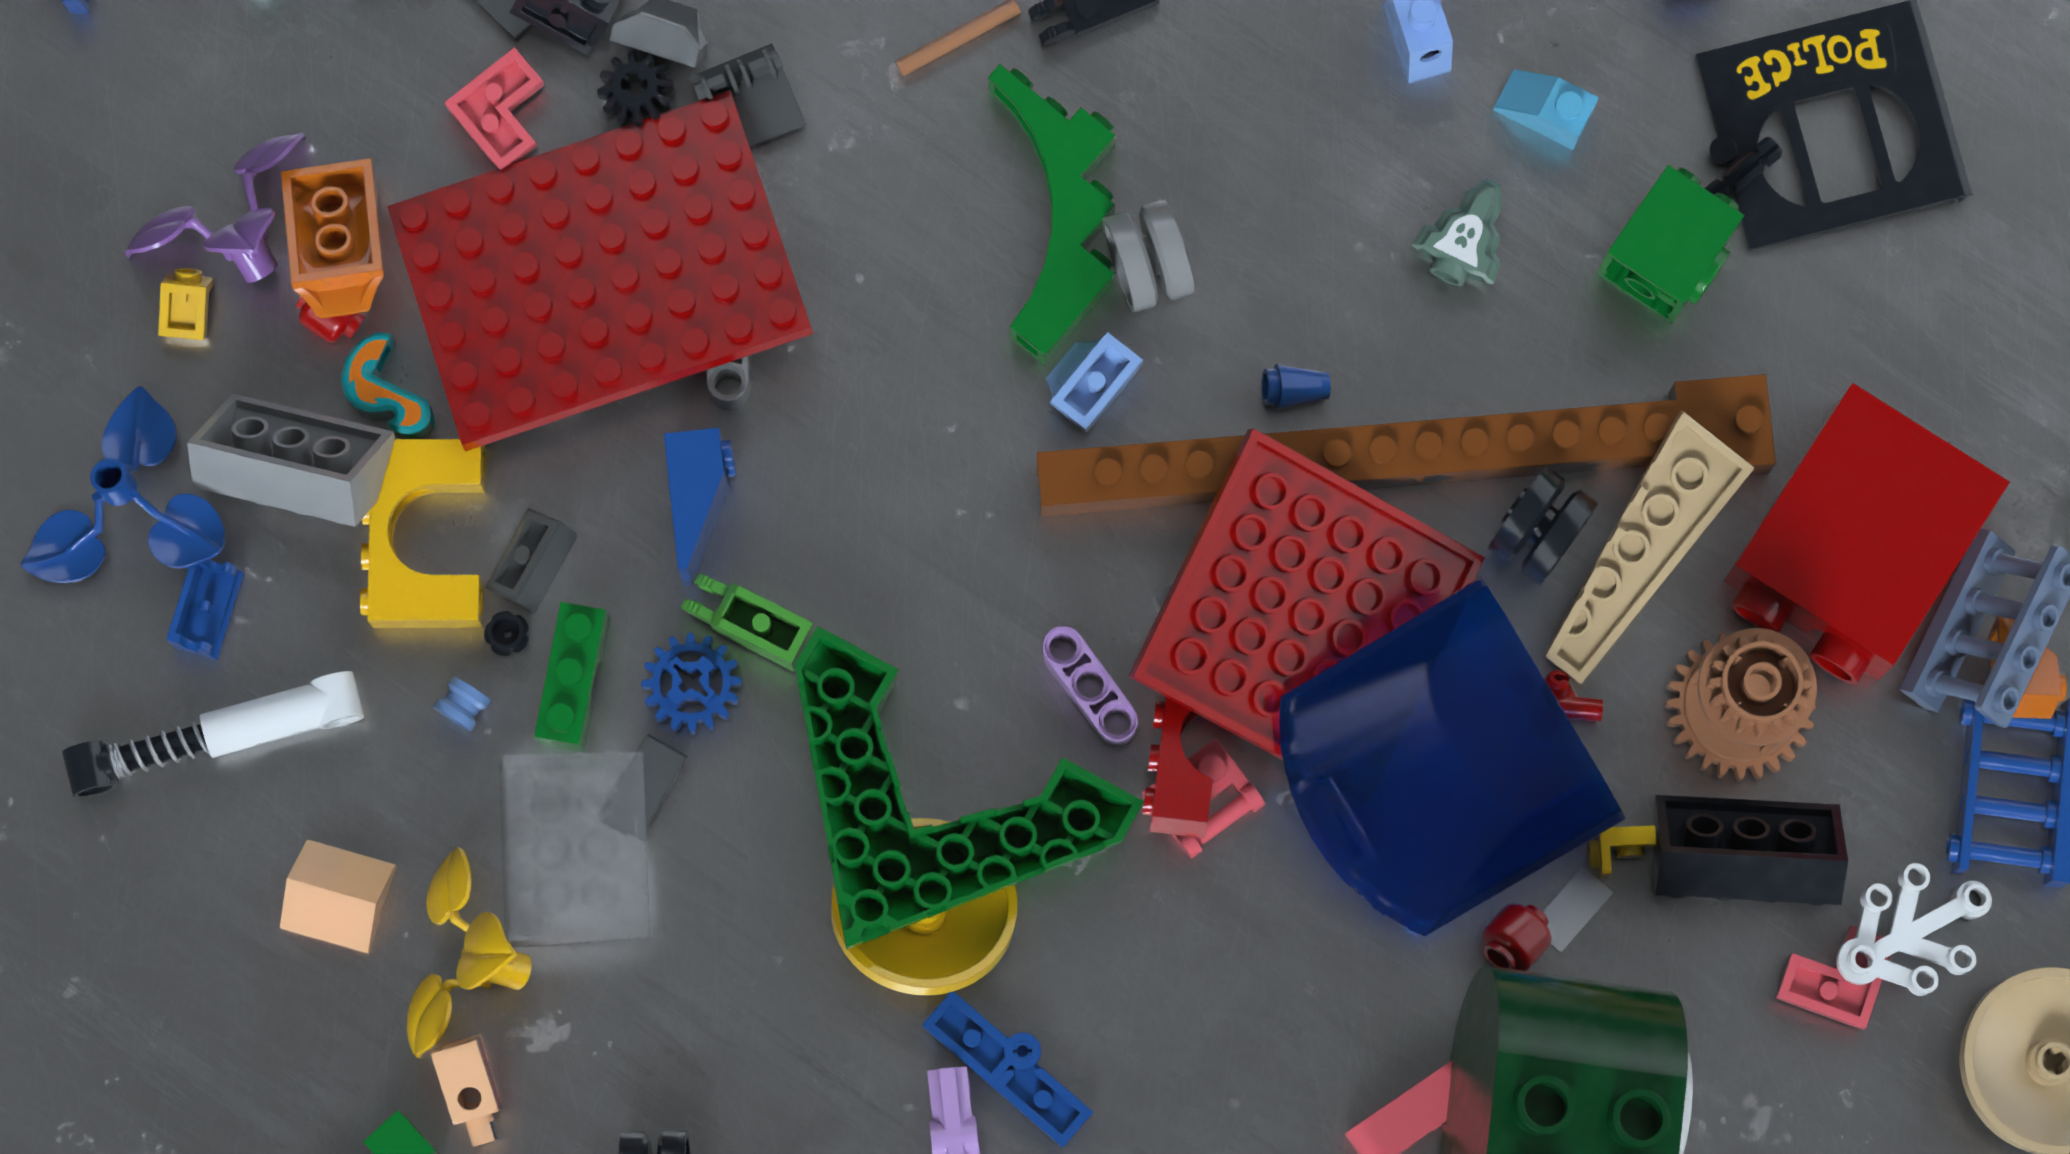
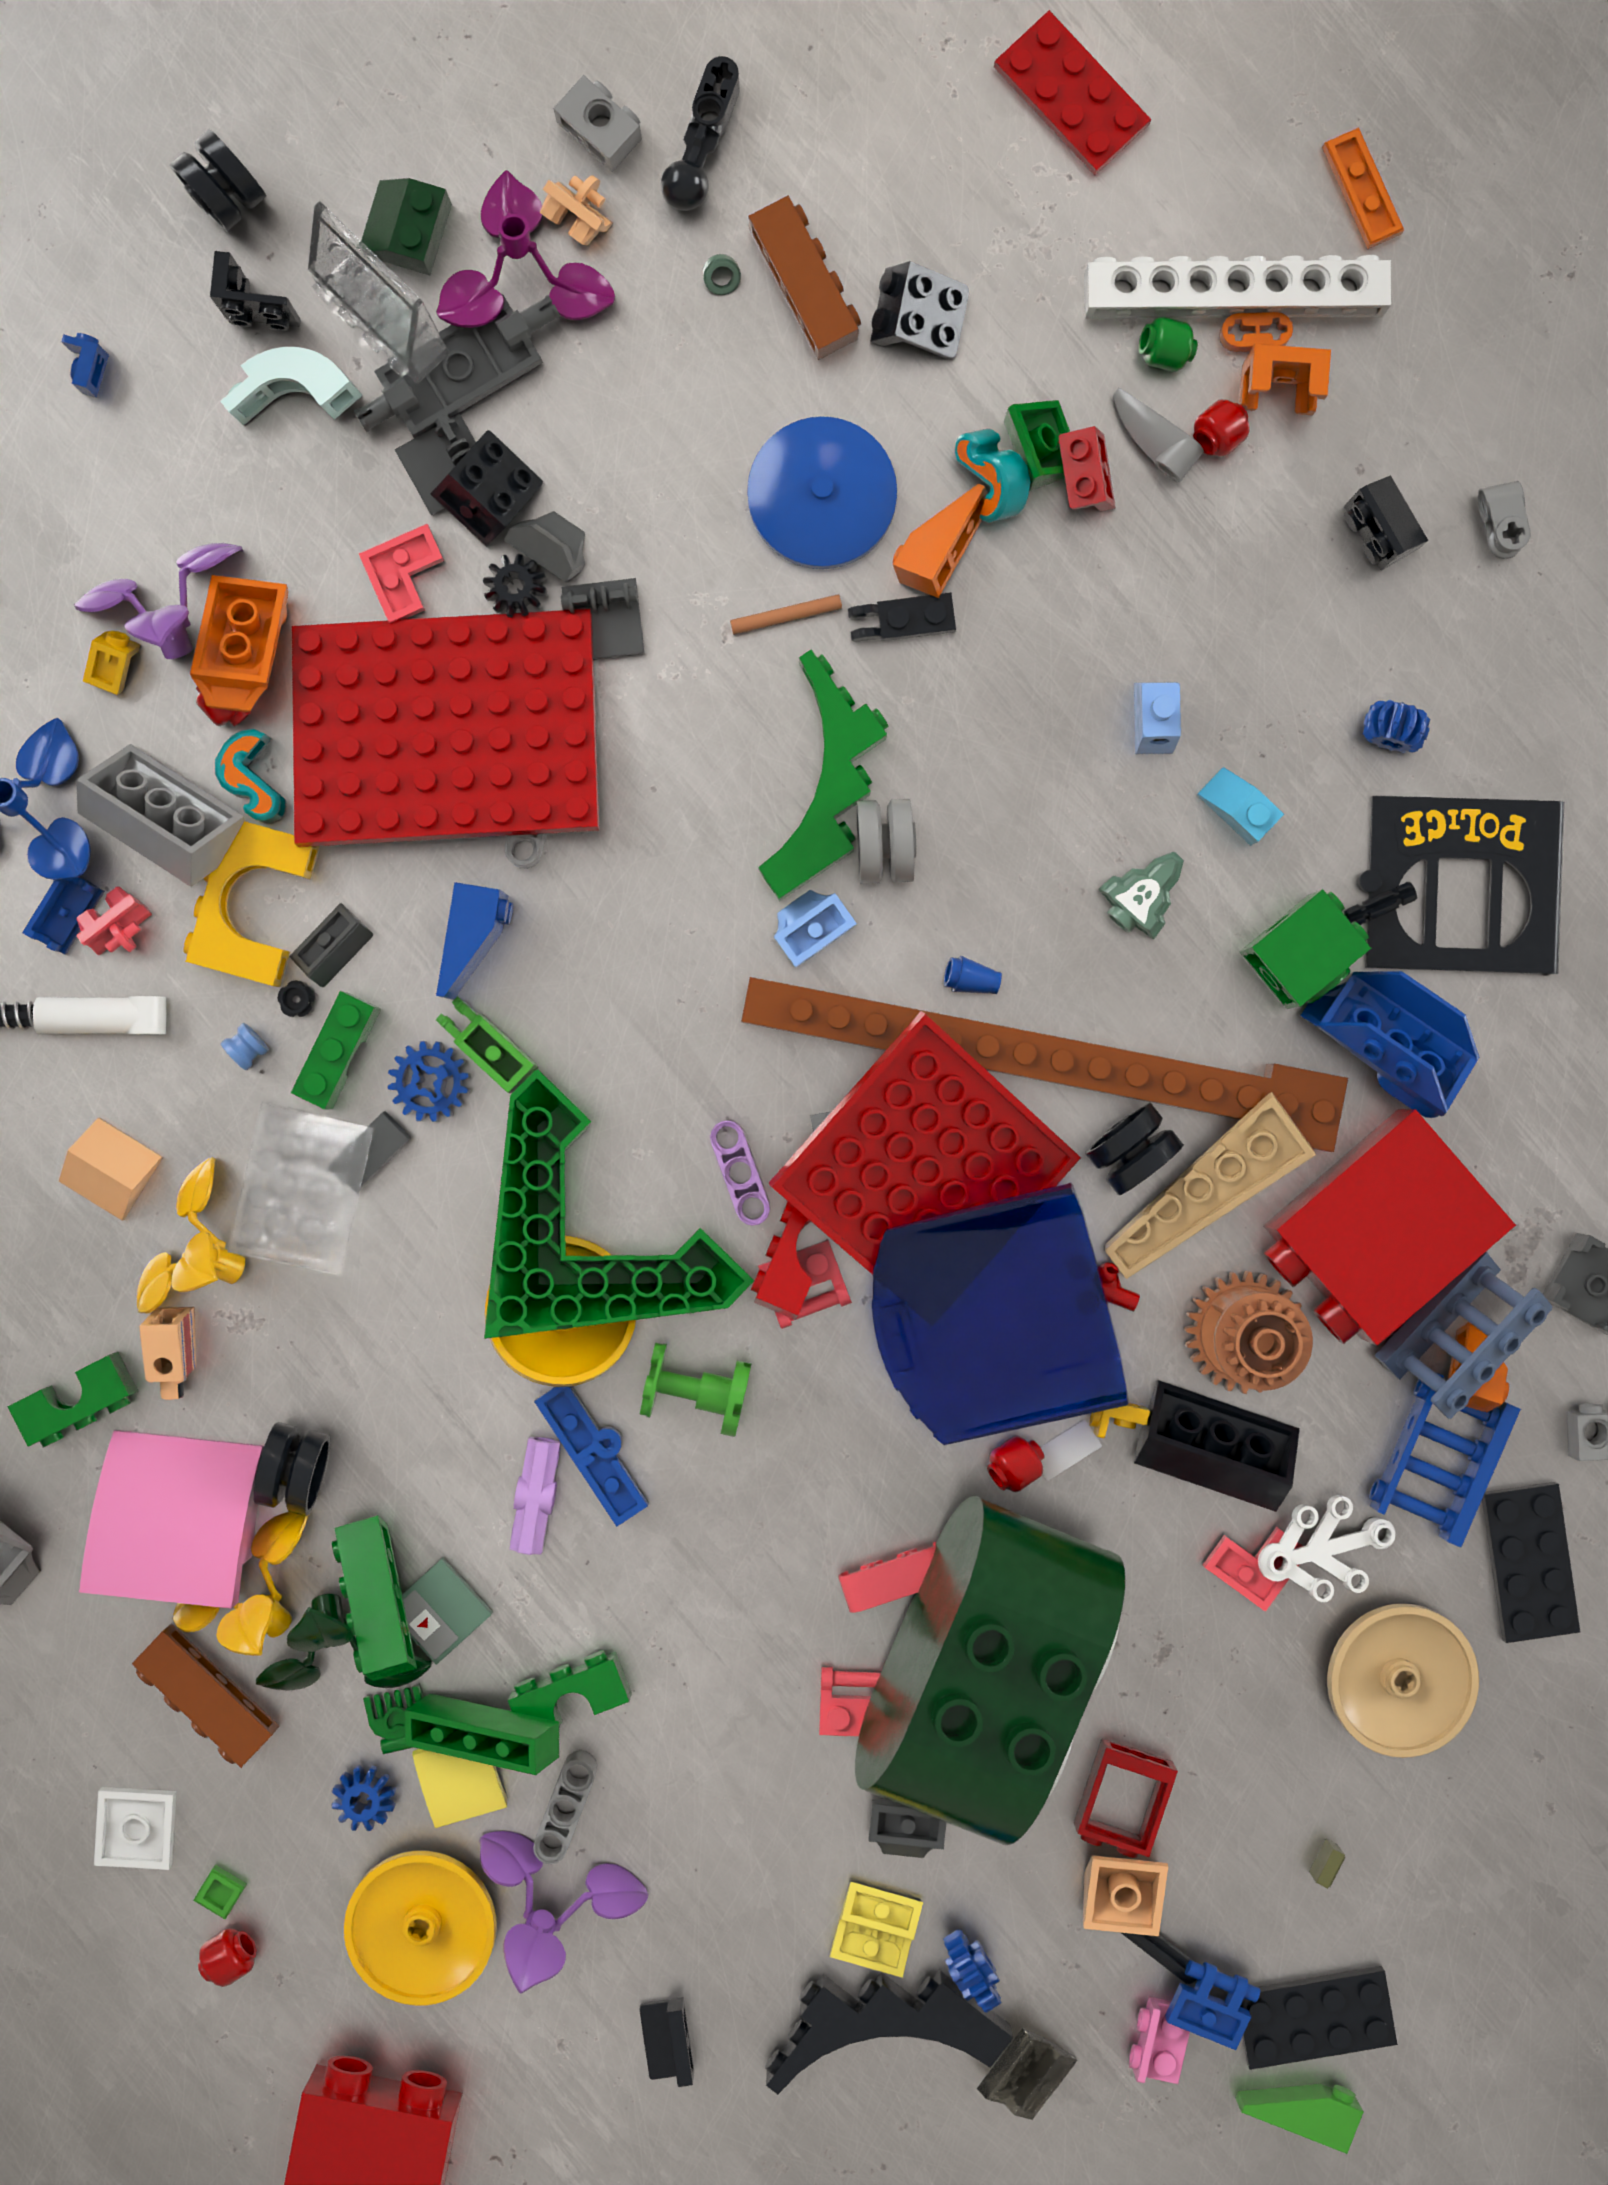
camera: 20 degrees right, 10 degrees up
none -> coral hips [76,887,152,955]
none -> bright green piece [640,1343,752,1437]
none -> blue slope [1300,971,1480,1118]

